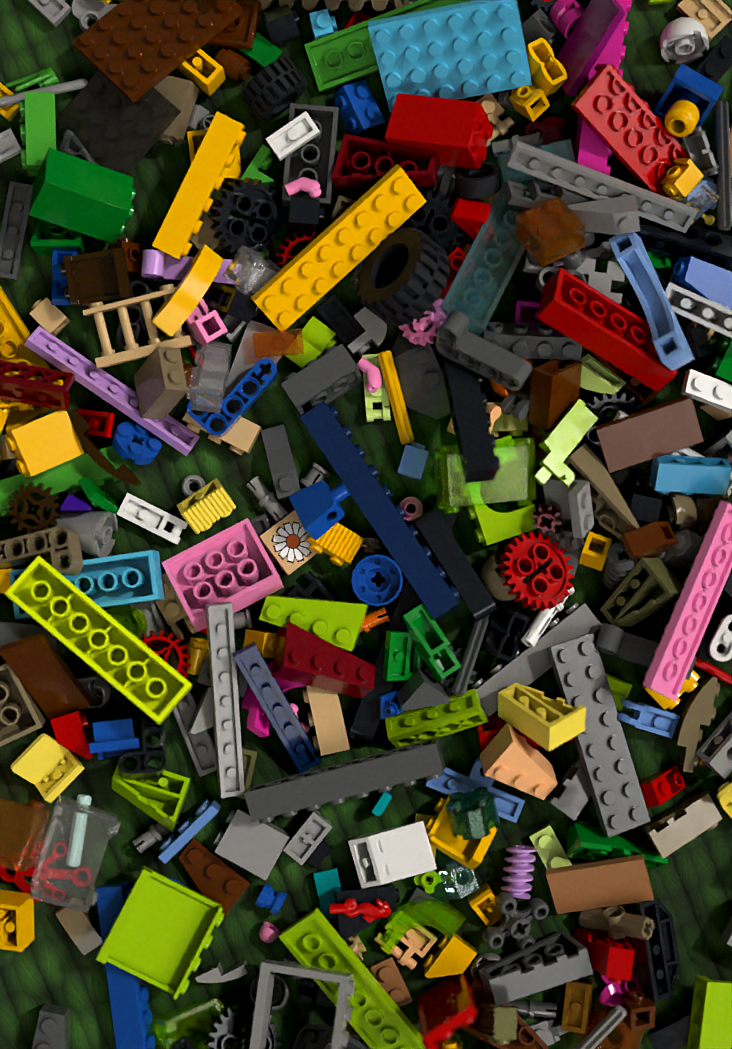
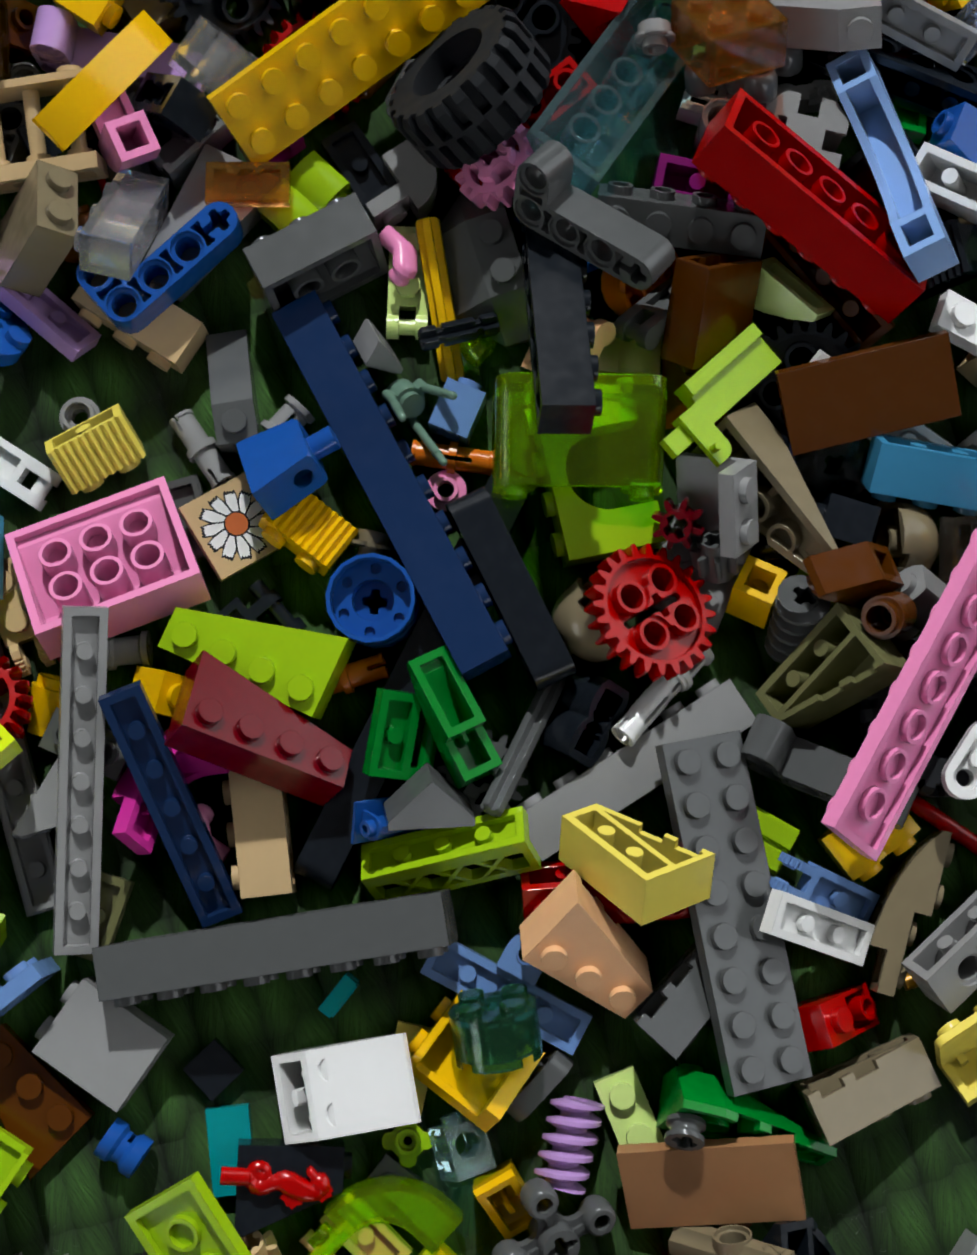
camera: 10 degrees right, 5 degrees down
bright pink hinge [259,922,281,943] -> none
light grey hinge [283,810,333,865] -> none
none -> light grey slope [353,319,403,374]
none -> sand green plant [382,378,457,466]
none -> orange pin [410,439,496,476]
none -> black axle [418,312,500,351]
none -> clear neon green hinge [460,335,497,368]
none -> dark grey beam [506,1046,573,1123]
none -> light grey plate [634,18,676,56]
none -> dark grey bush [664,1113,706,1151]
none -> white plate [759,888,875,967]
none -> reddish brown brick [861,591,917,640]

